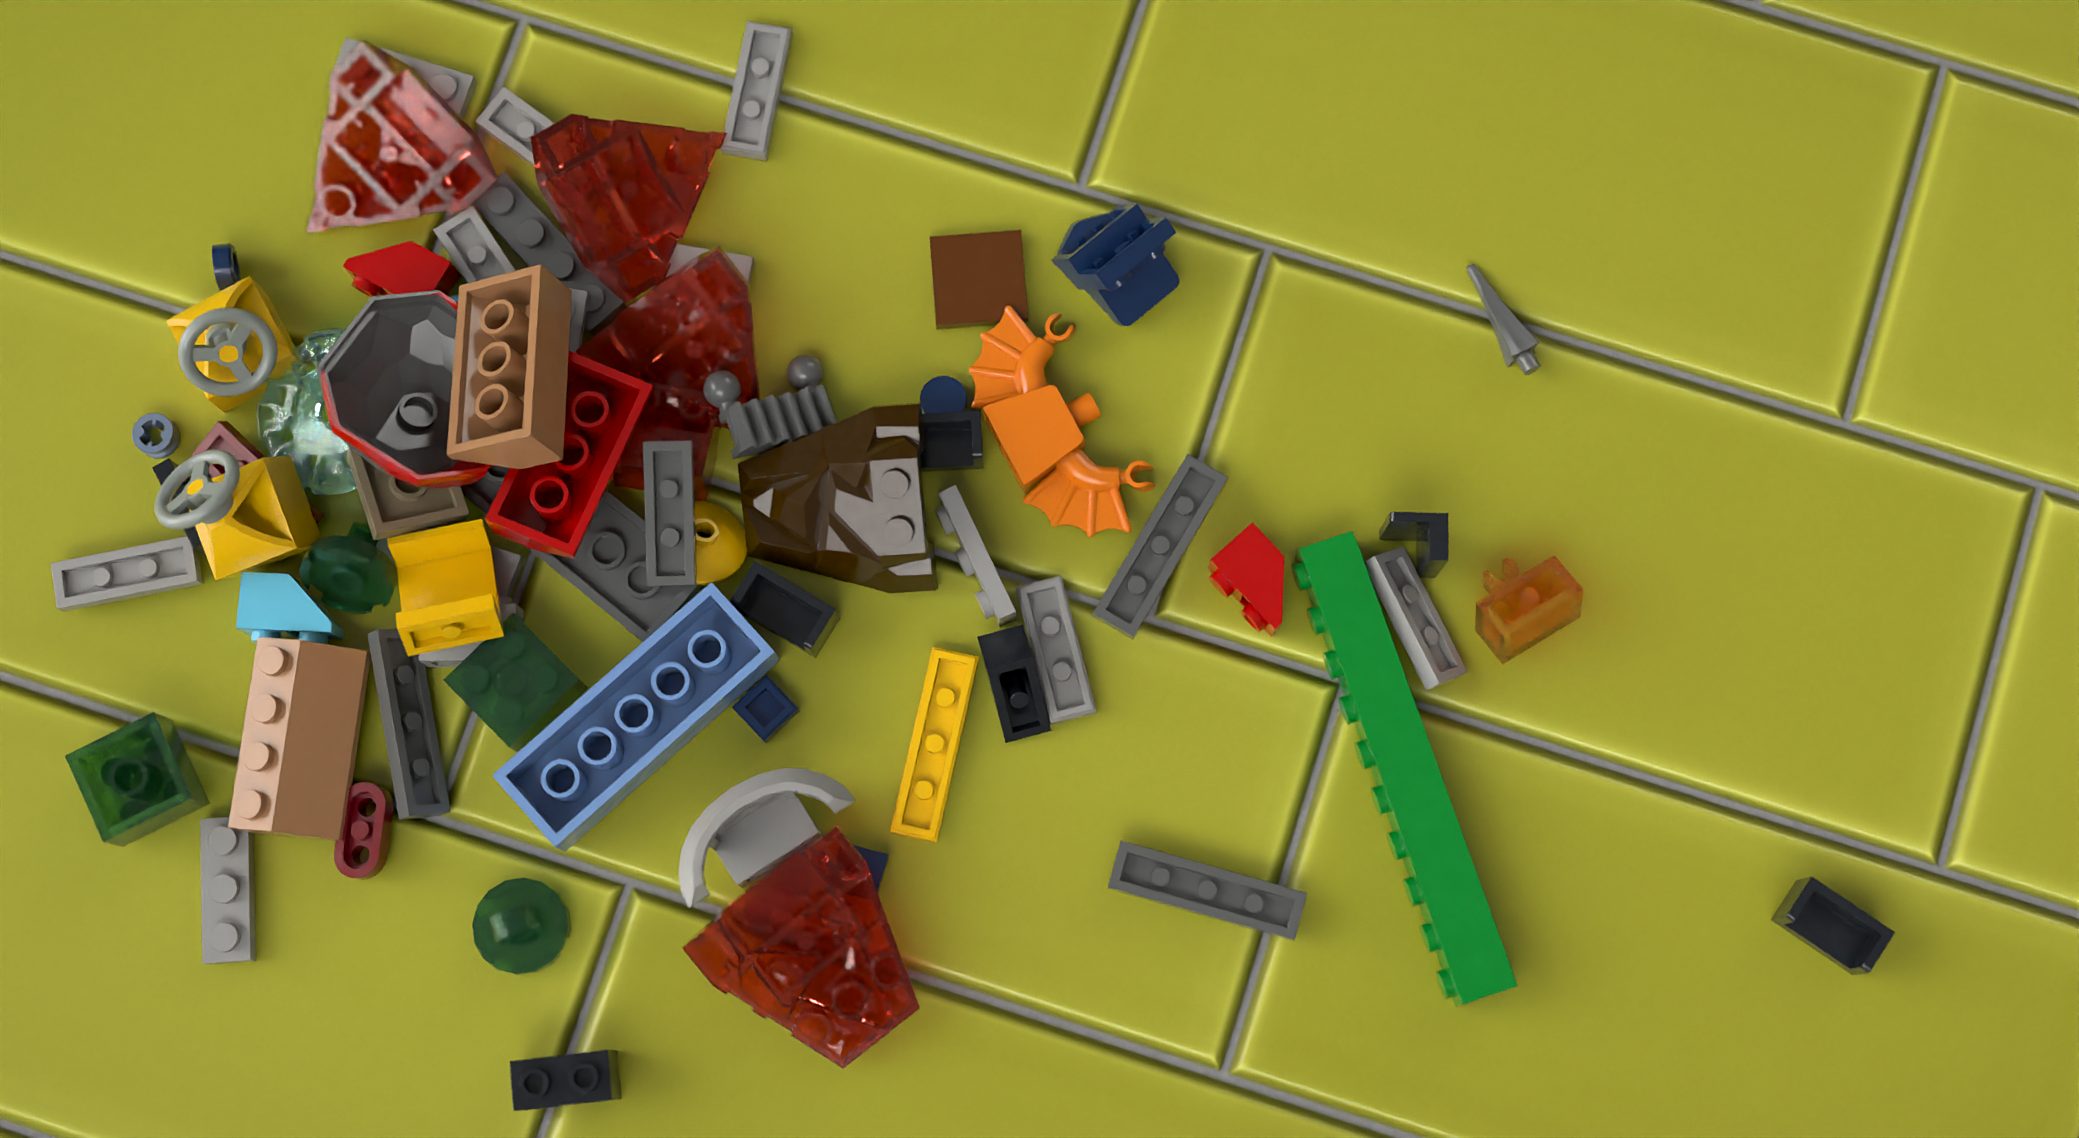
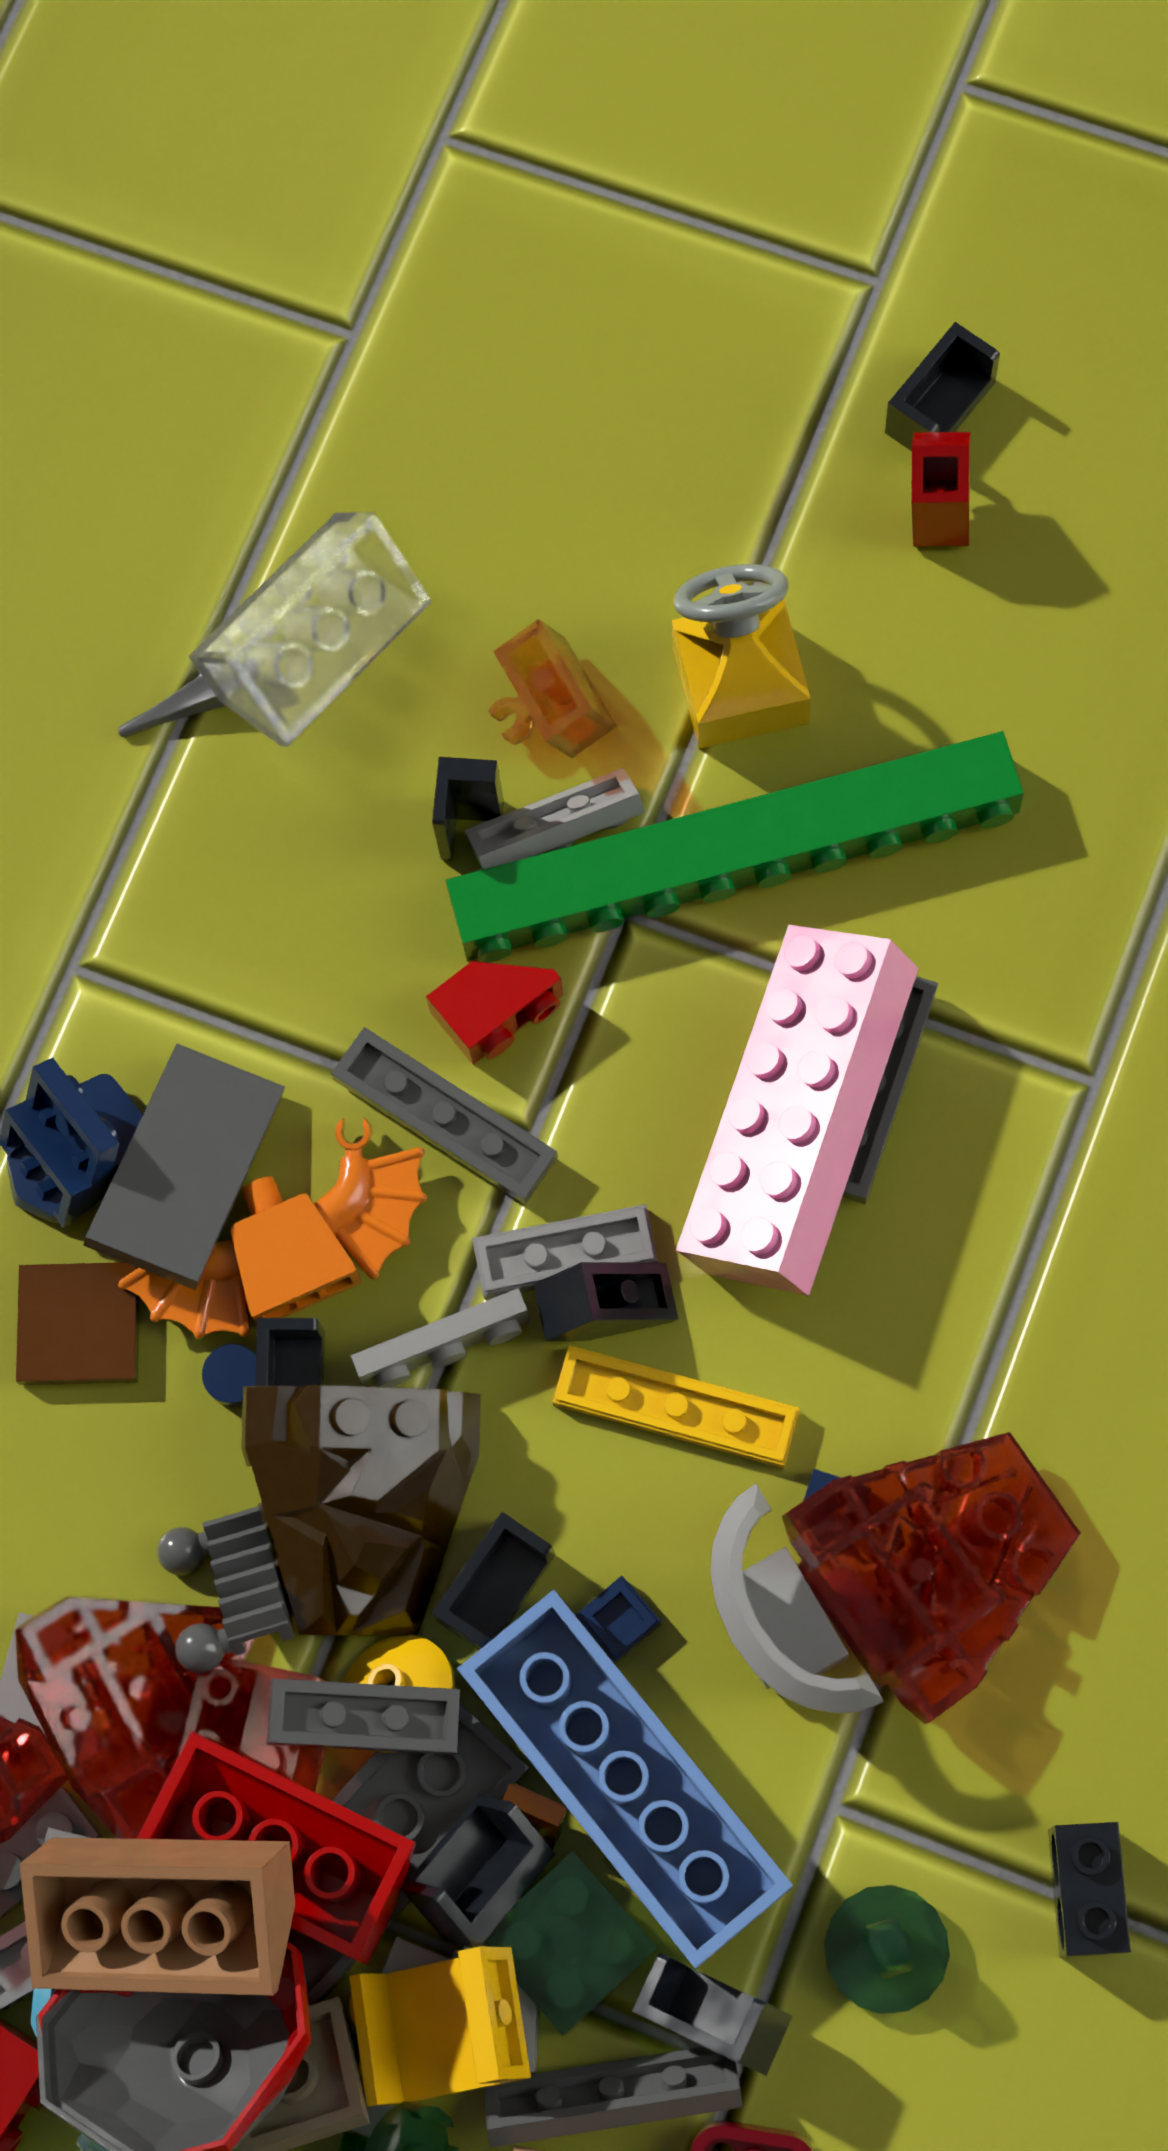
camera: 80 degrees left, 5 degrees down
none -> dark grey tile [84,1044,285,1290]
none -> clear slope [188,512,432,747]
none -> black panel [400,1794,555,1948]
none -> reddish brown tile [502,1783,567,1850]
none -> black panel [632,1953,792,2076]
none -> yellow piece [672,564,811,749]
none -> brick [676,925,919,1296]
none -> red slope [911,432,971,546]

